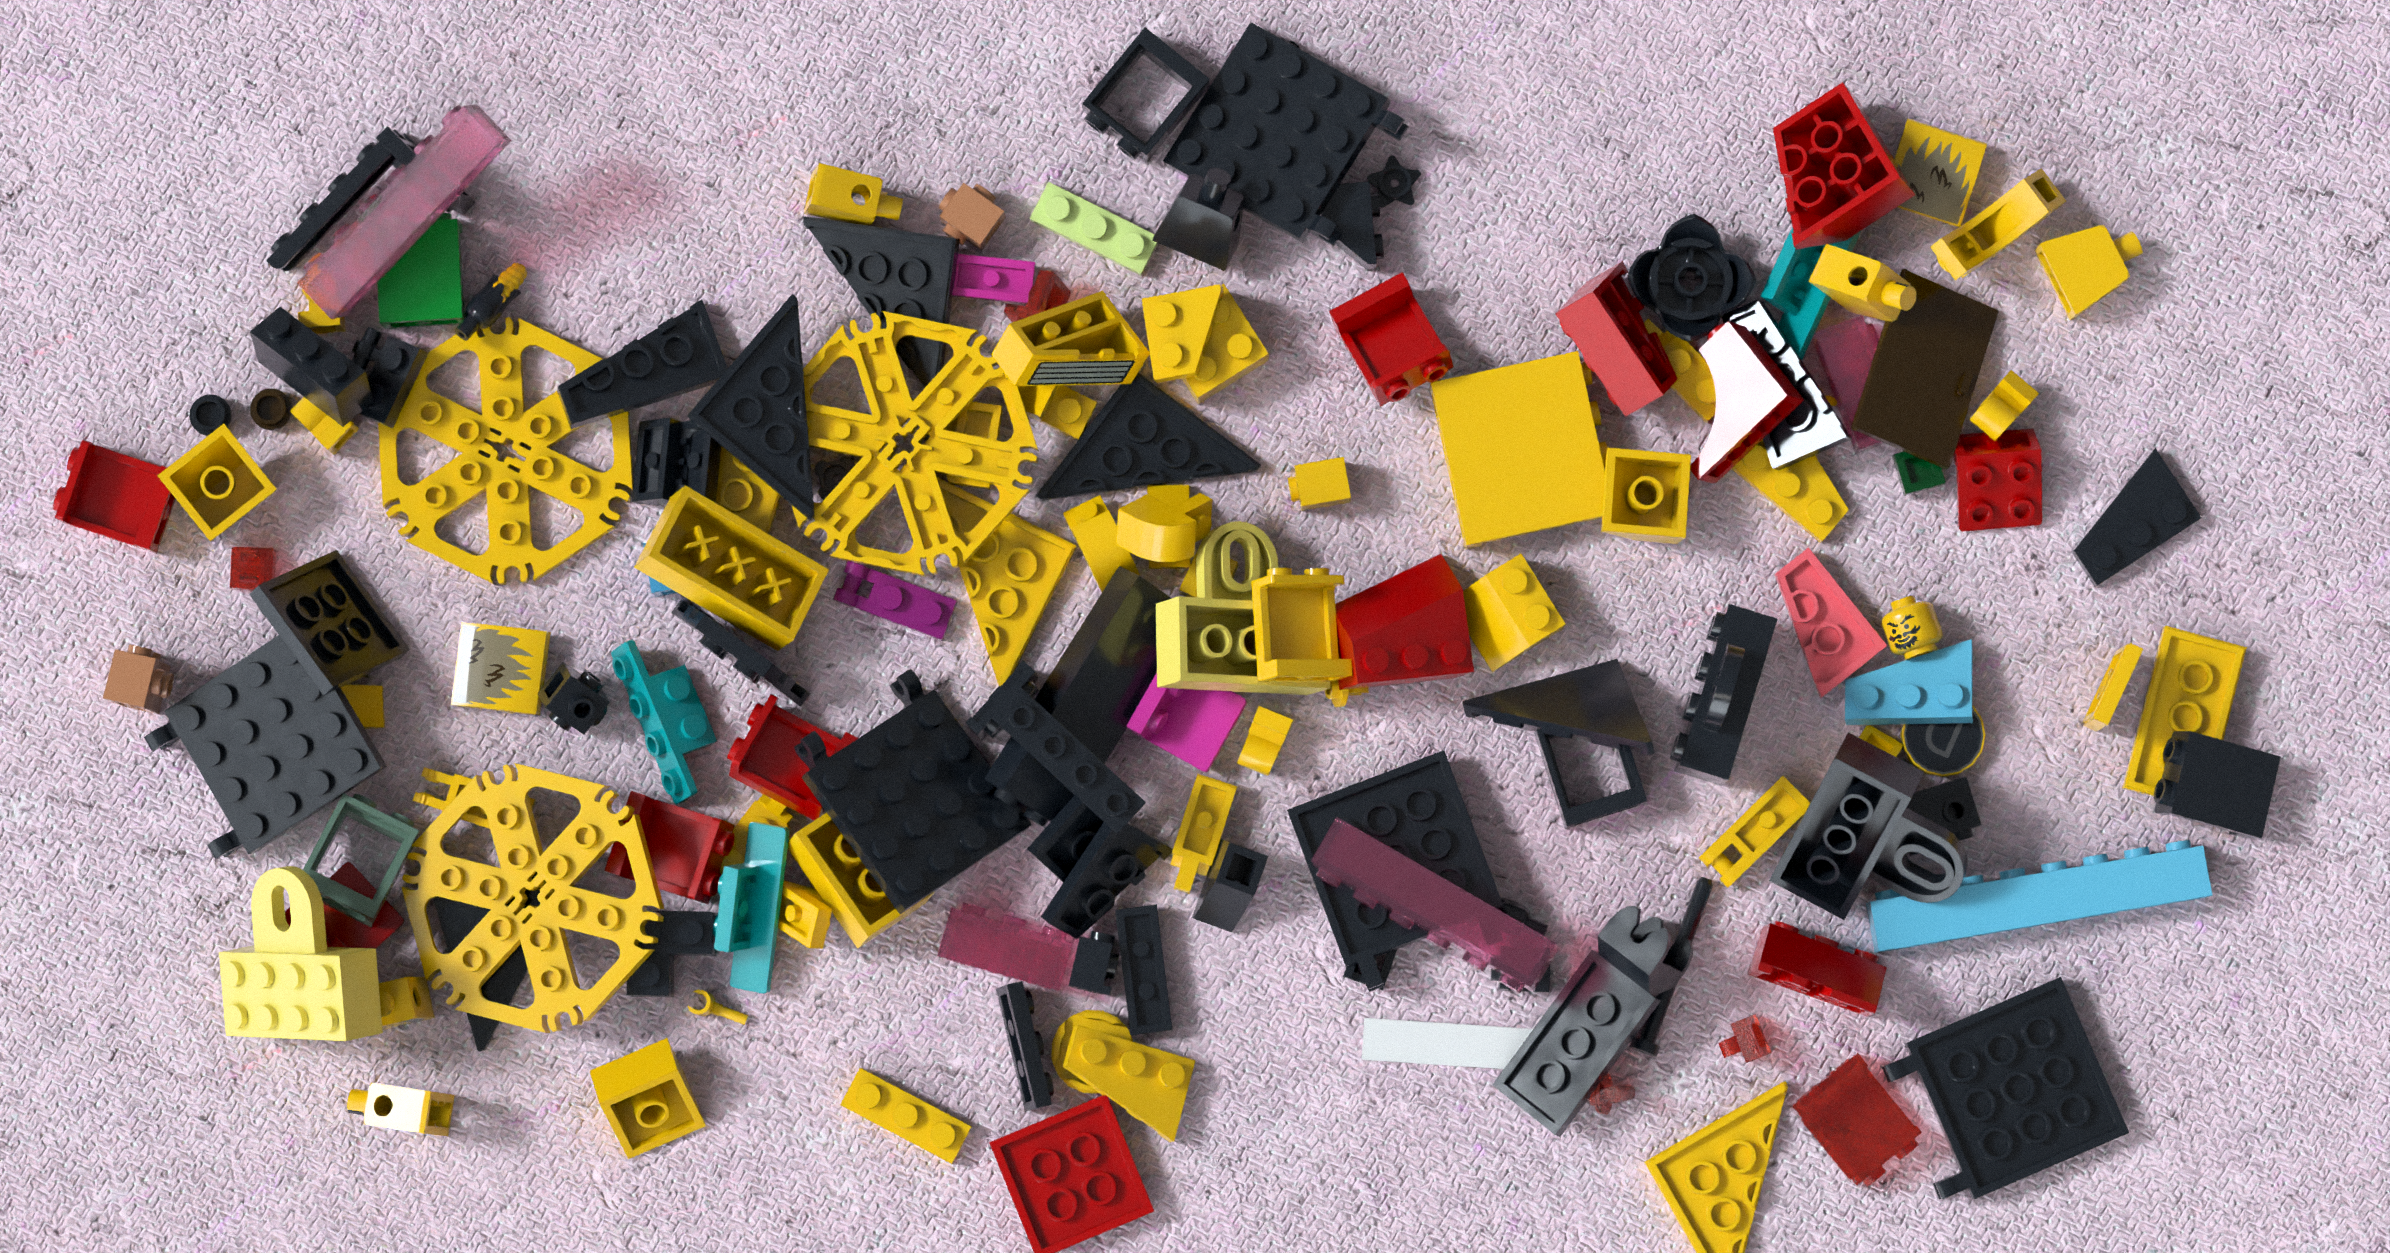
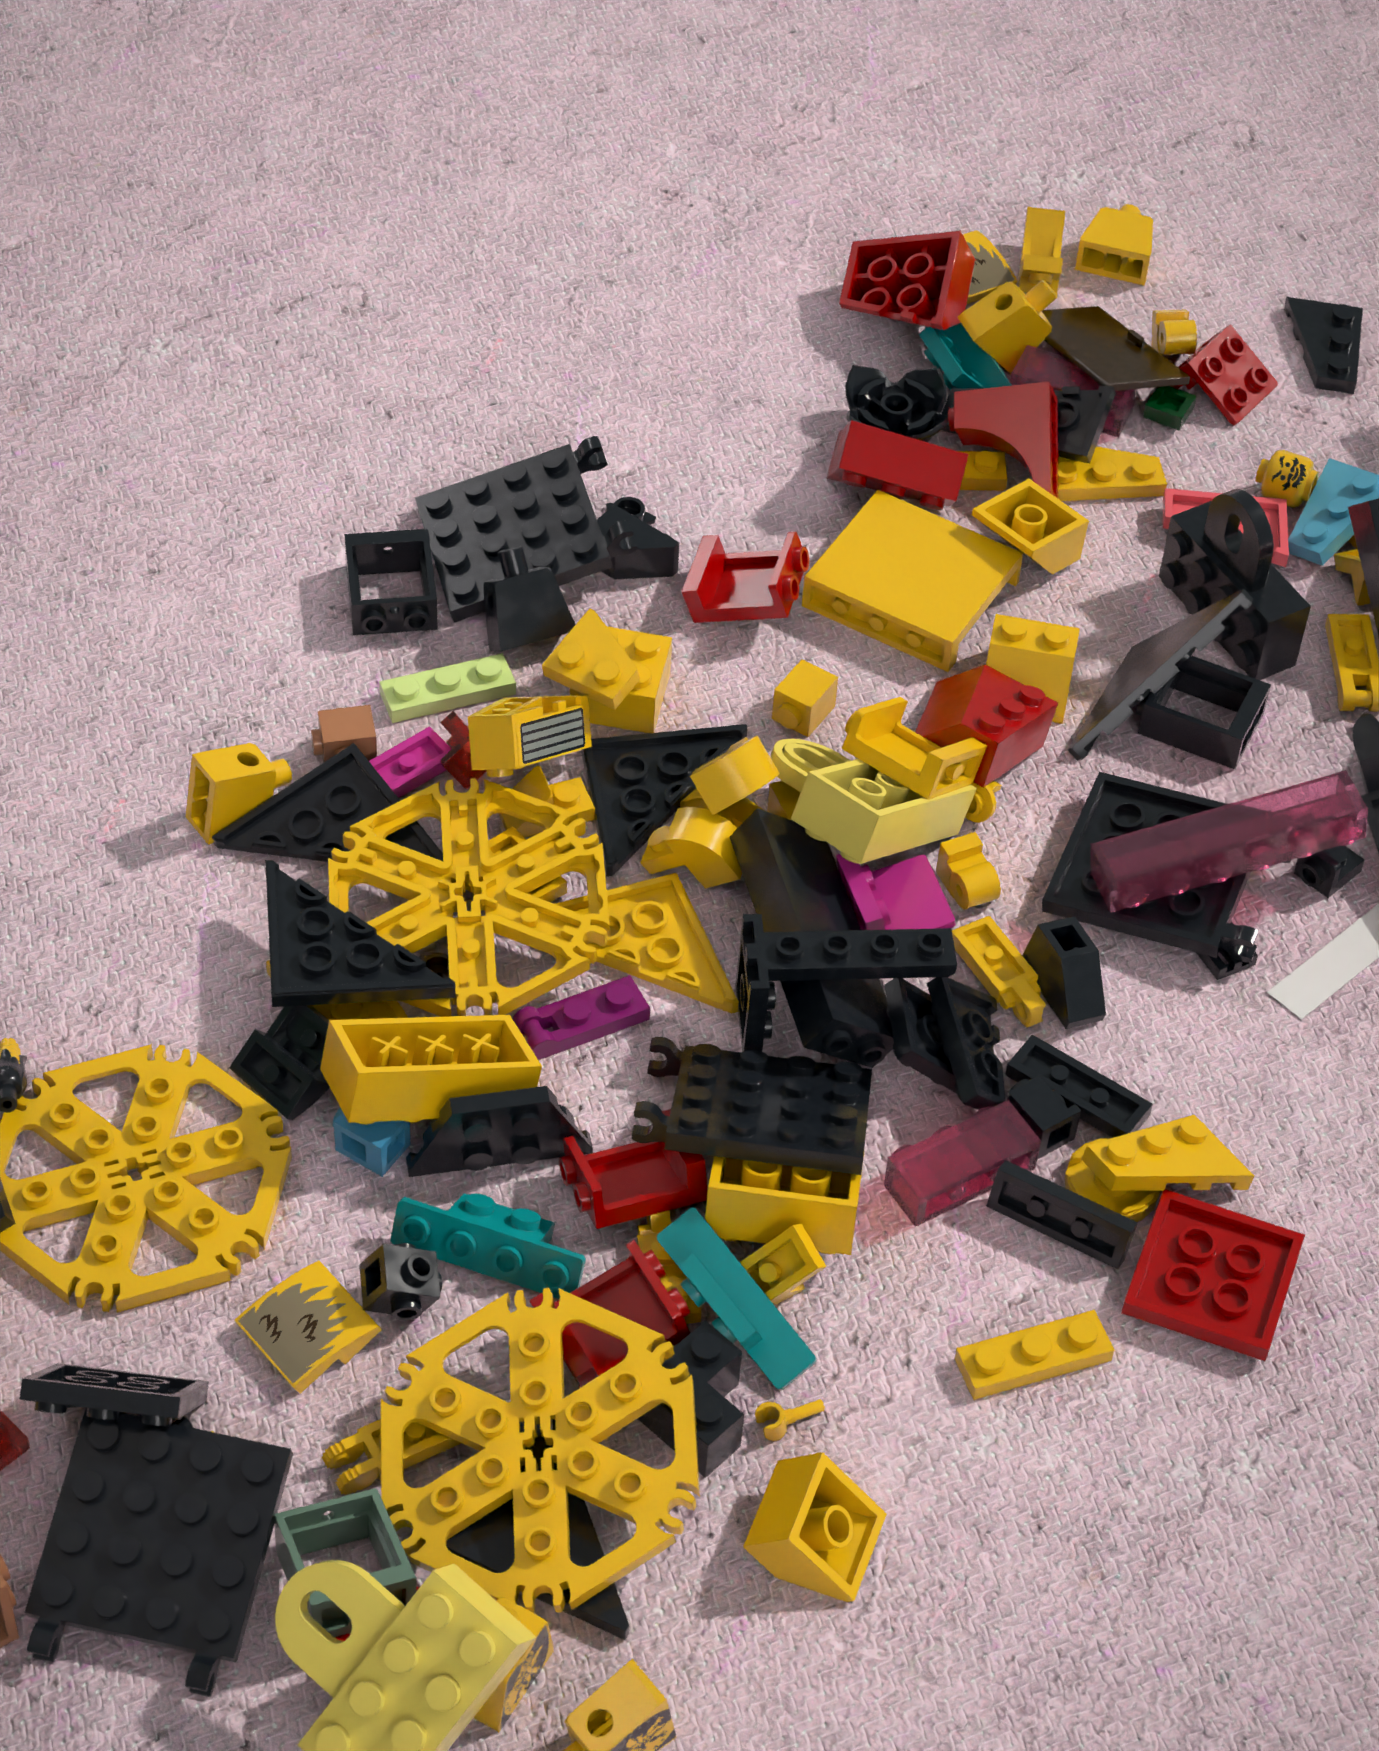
camera: 55 degrees left, 35 degrees down
black wing [557,299,728,429] -> none

